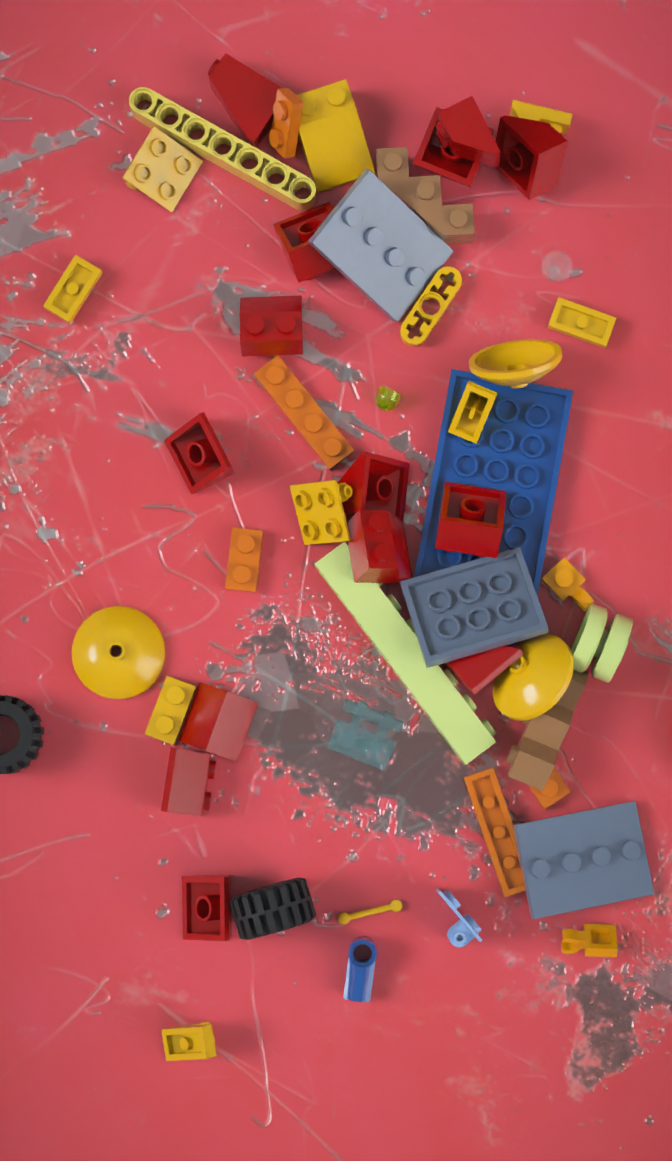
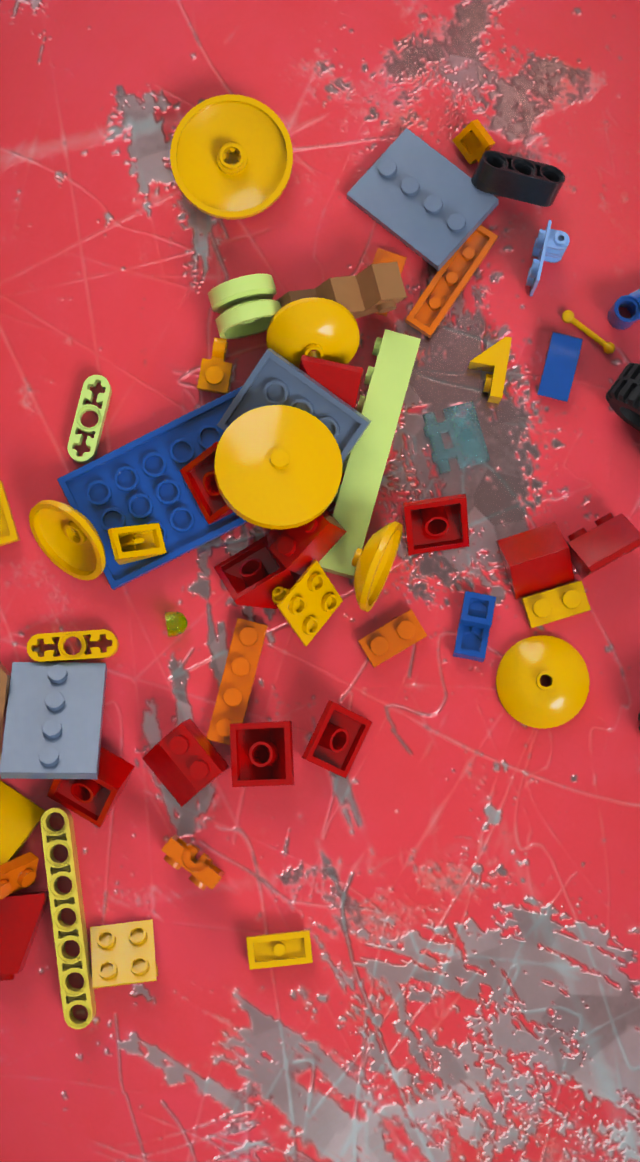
camera: 130 degrees left, 0 degrees up
none -> yellowish green beam [67,375,112,464]
none -> orange brick [161,835,225,890]
none -> yellow dish [214,405,342,530]
none -> red slope [230,721,294,787]
none -> yellow dish [352,521,403,612]
none -> red slope [401,494,469,555]
none -> blue slope [453,591,496,662]
none -> yellow slope [468,337,512,404]
none -> black beam [471,151,565,207]
none -> blue slope [537,332,583,402]

